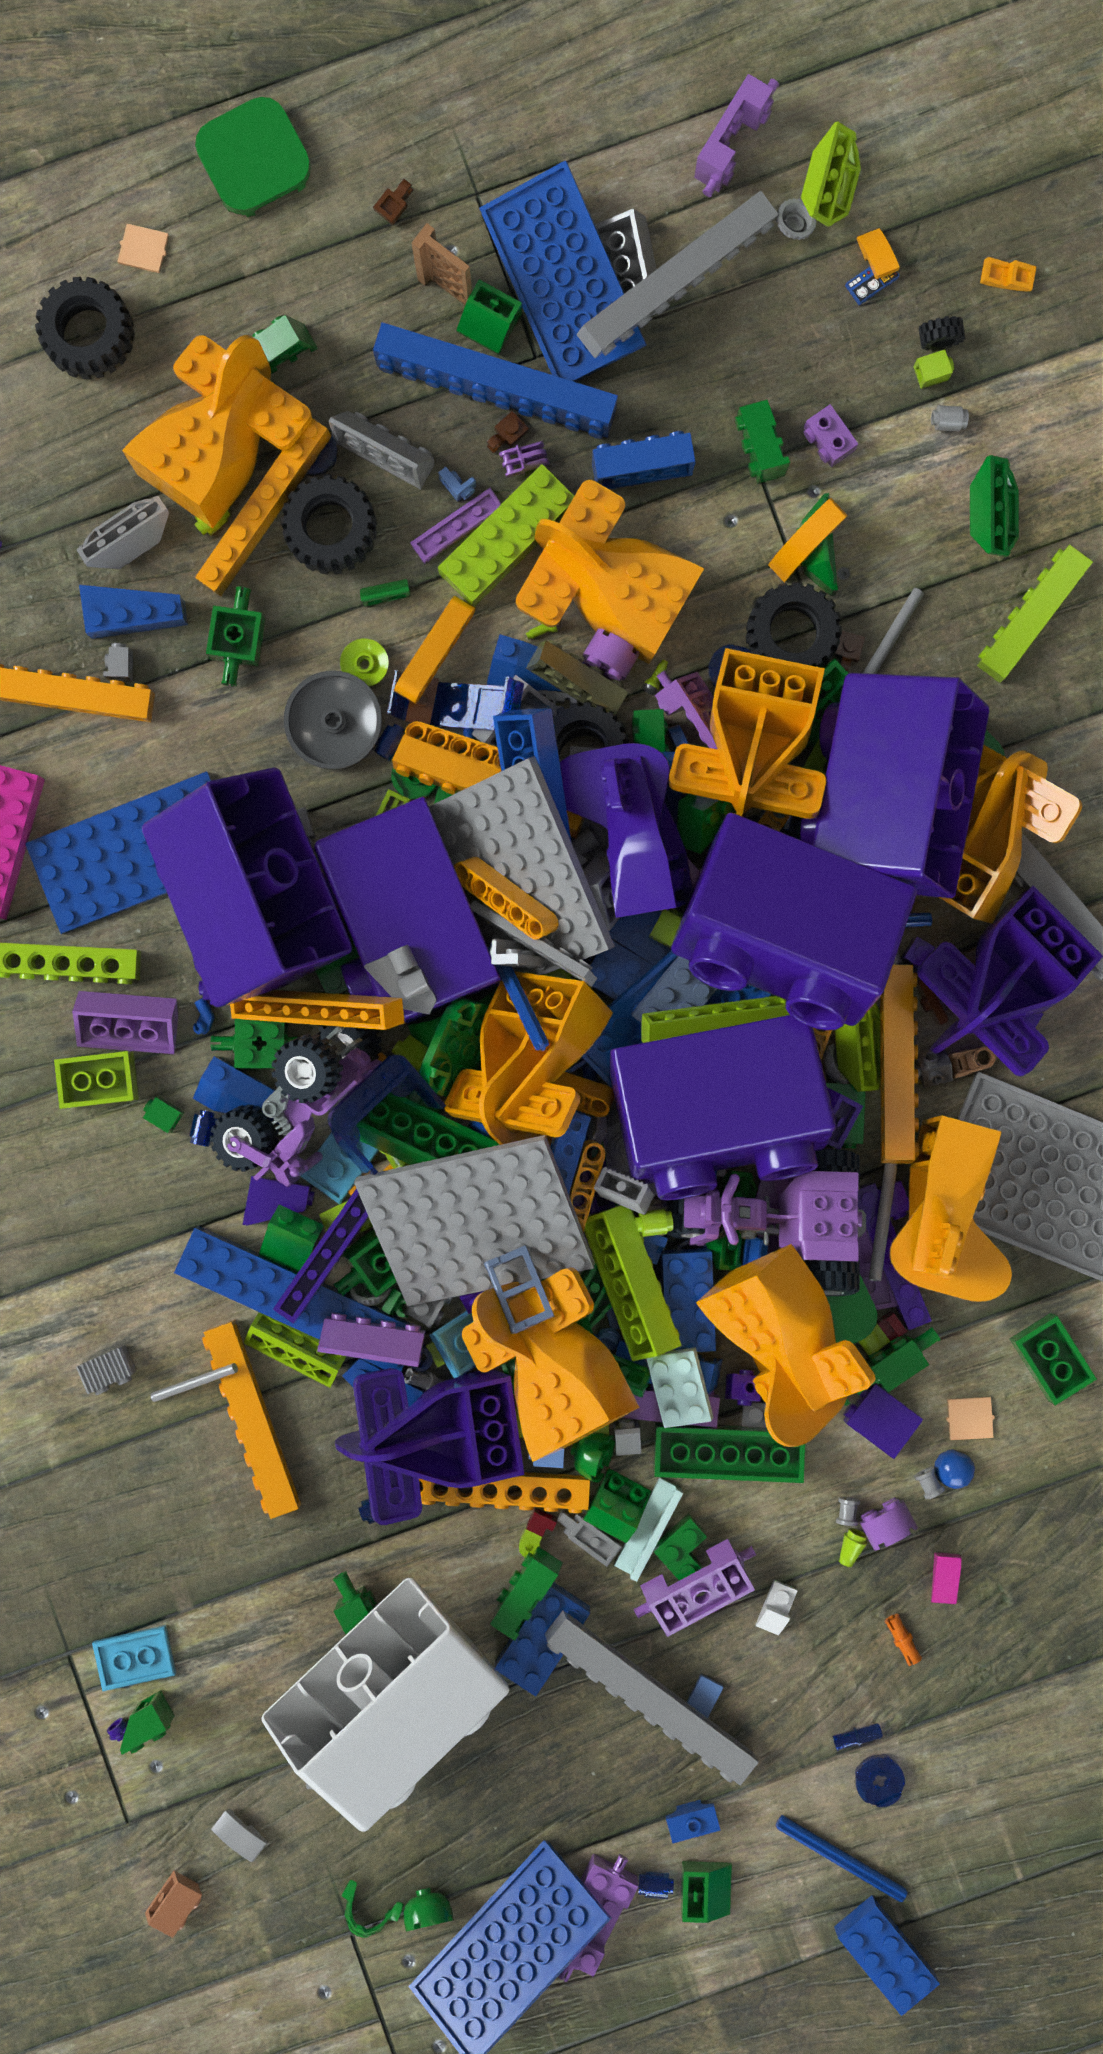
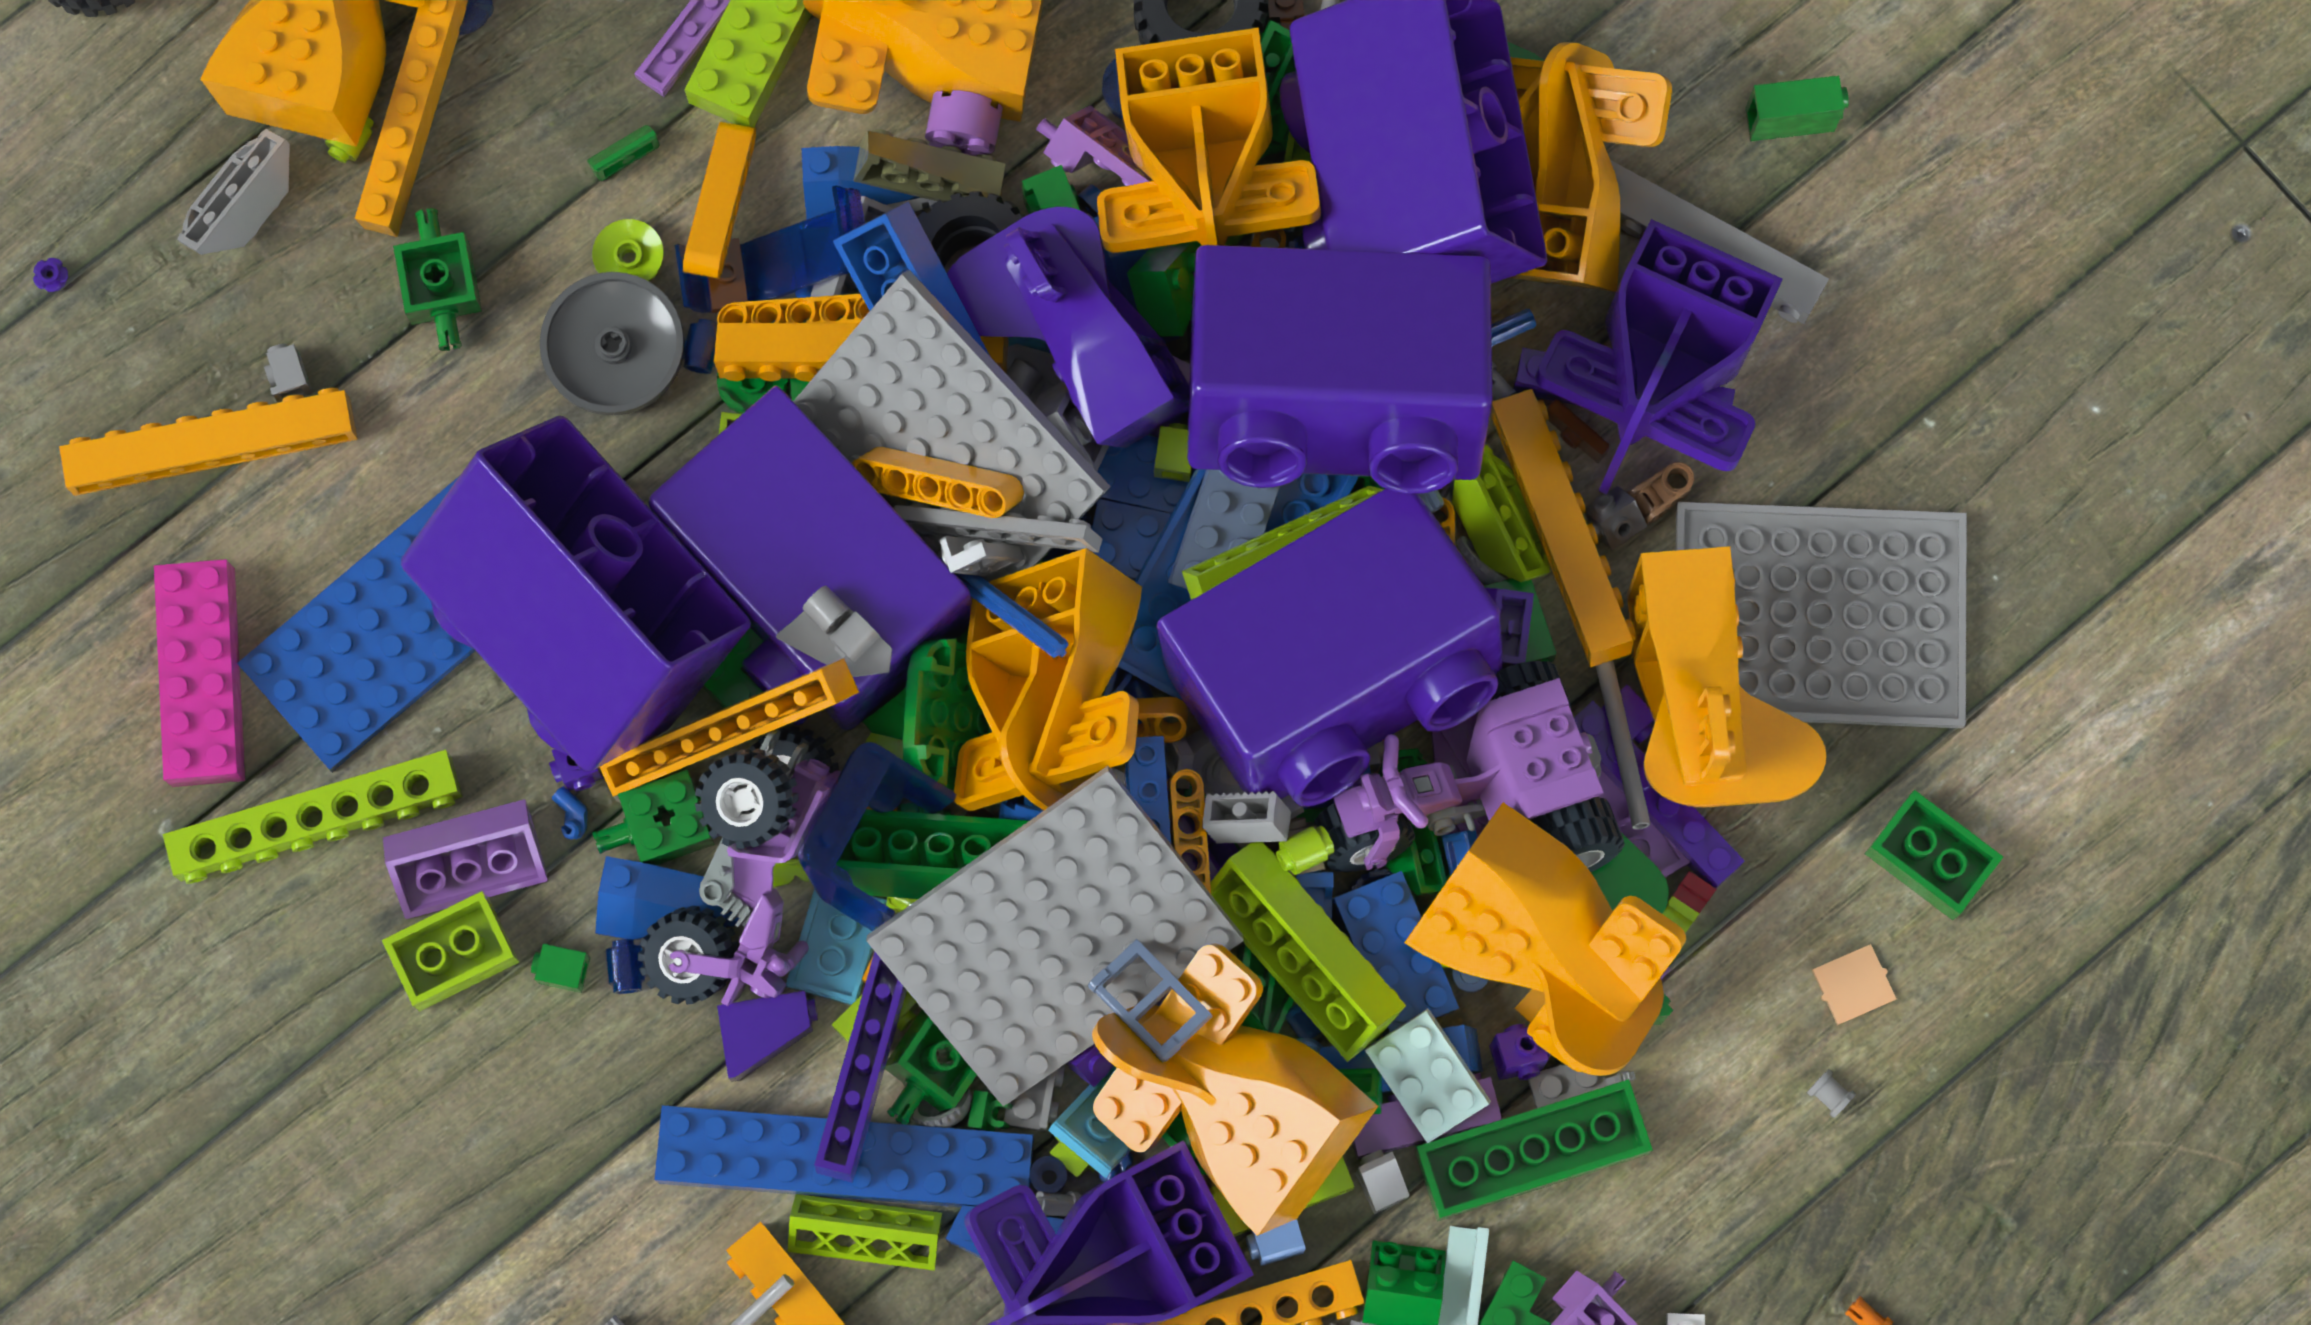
camera: 20 degrees left, 10 degrees down
blue wedge [79,585,188,639] -> none
green brick [259,1205,324,1273] -> none
black tyre [281,474,377,575] -> none
medium lavender slope [317,1313,426,1367] -> none
lime piece [526,621,562,640] -> none
green cylinder [571,1433,615,1483] -> none
lime piece [643,659,668,695] -> none
light grey bush [836,1497,860,1526] -> none
lime cone [839,1528,867,1567] -> none
dark purple brick [843,1383,923,1459] -> none
green brick [857,1327,941,1395] -> none
medium lavender brick [860,1497,918,1551] -> none
dark pink slope [931,1552,962,1604] -> none
blue hair [934,1449,975,1489] -> none

